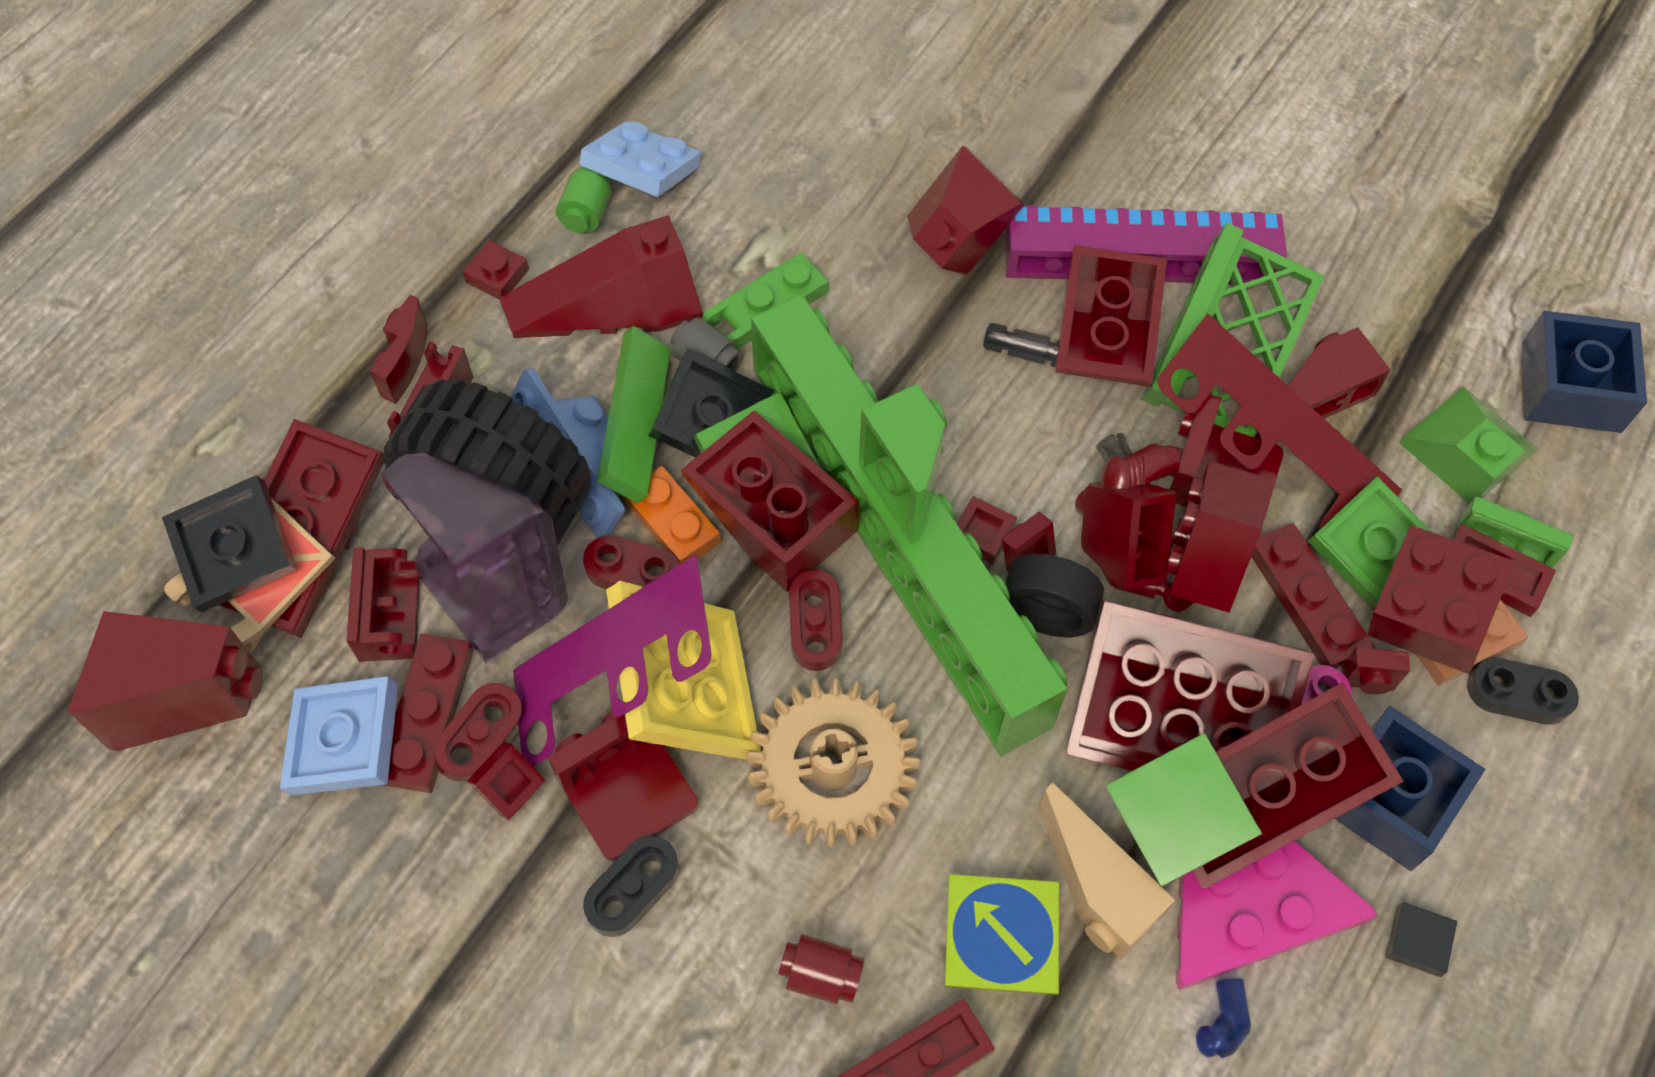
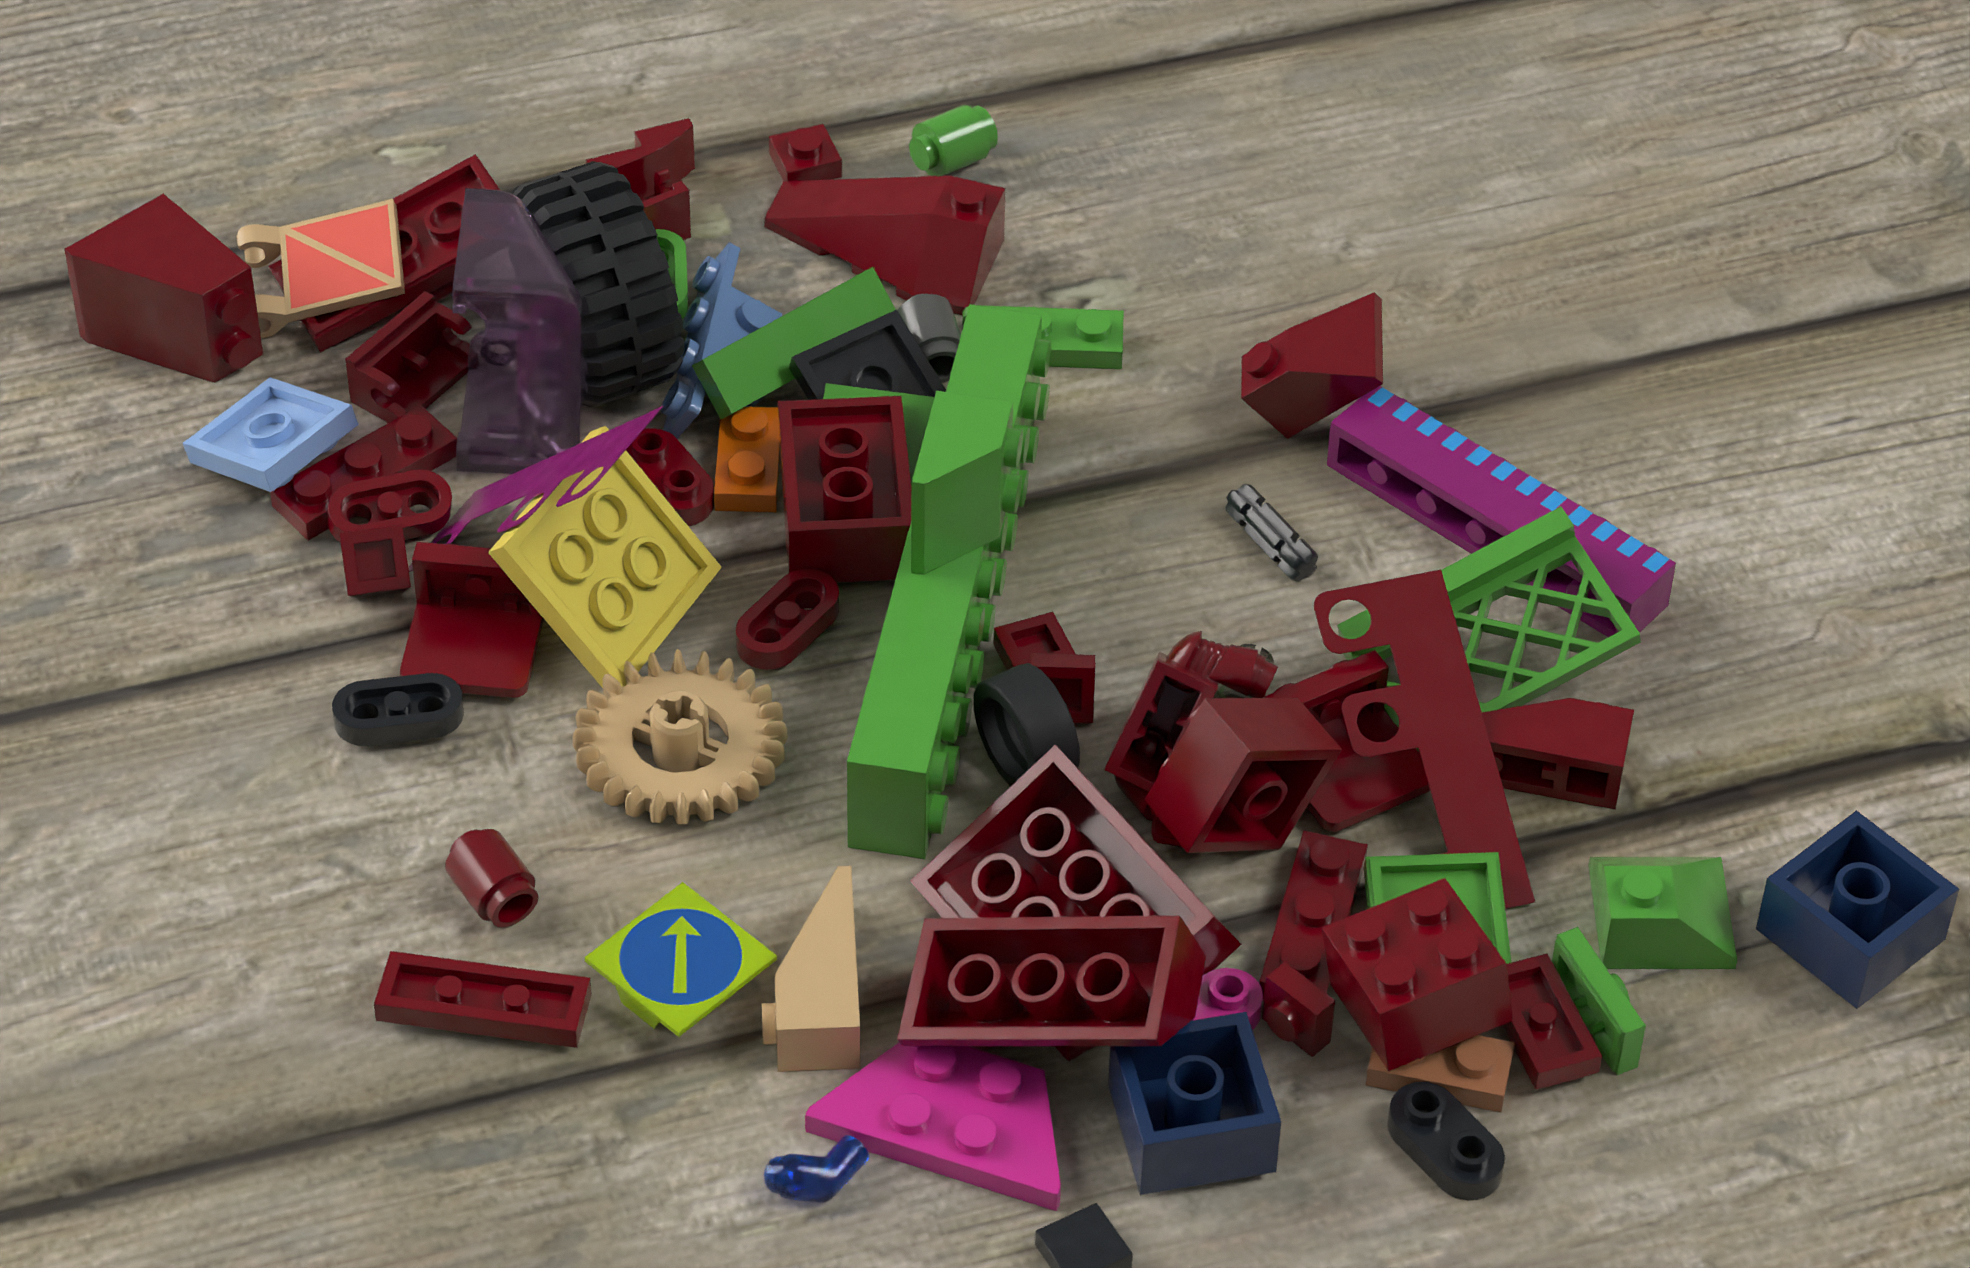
camera: 40 degrees right, 15 degrees down
black plate [162,475,297,612] -> none
light blue plate [579,121,701,197] -> none
dark red slope [1055,245,1167,387] -> none
bright green tile [1106,733,1262,886] -> none

